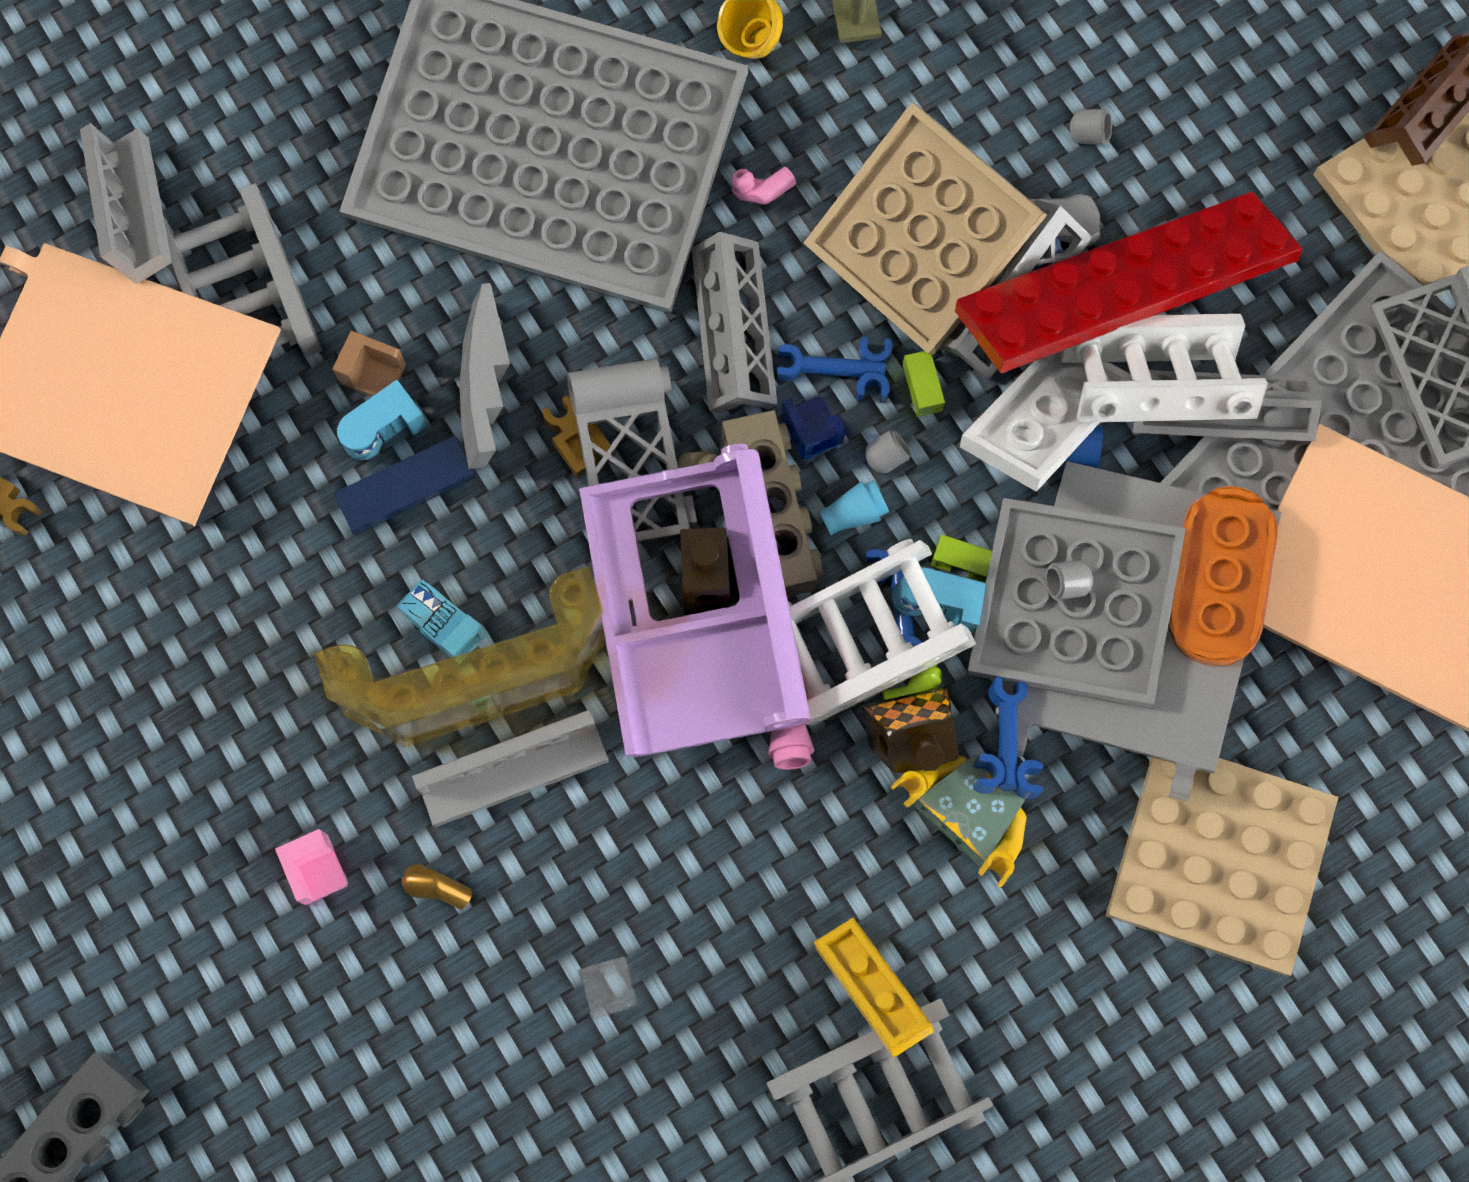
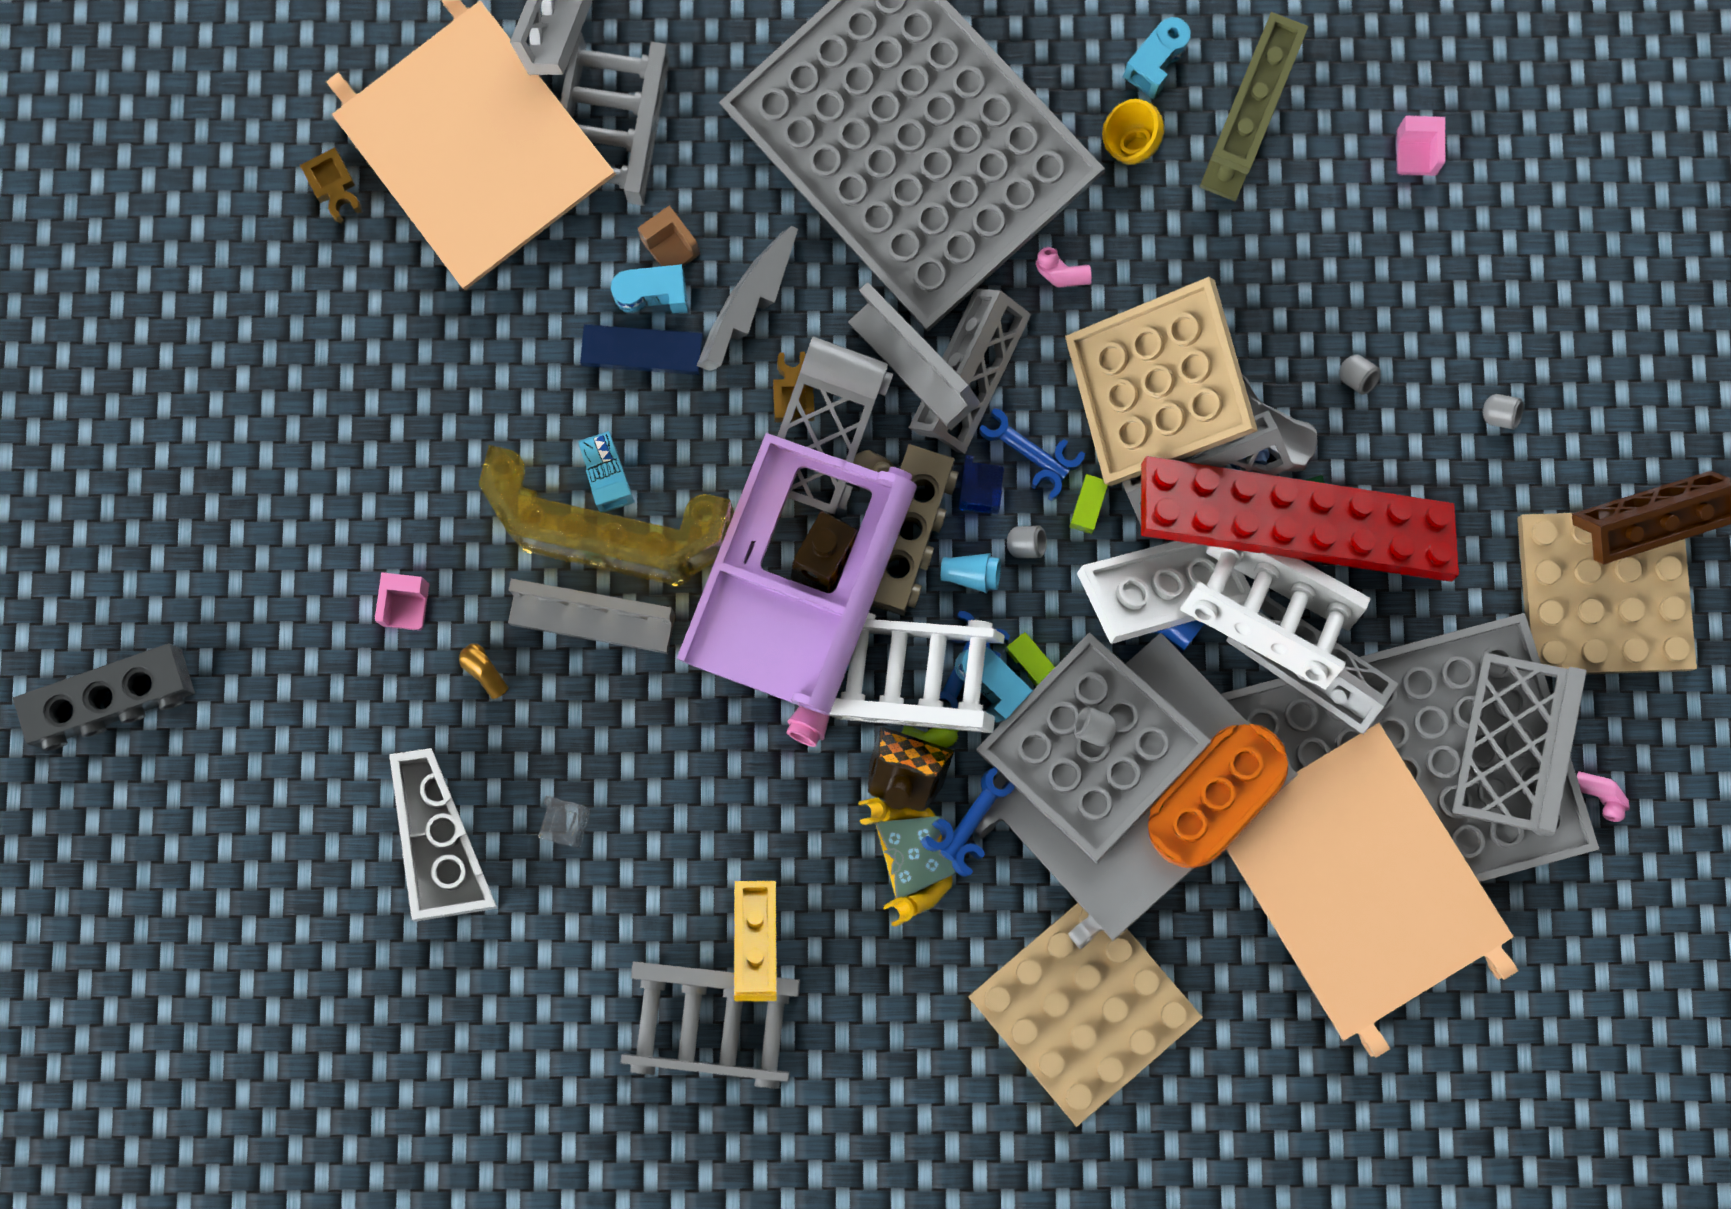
camera: 35 degrees right, 5 degrees up
none -> white wedge [389,748,497,922]
none -> light grey fence [848,282,980,430]
none -> light grey piece [1483,394,1524,430]

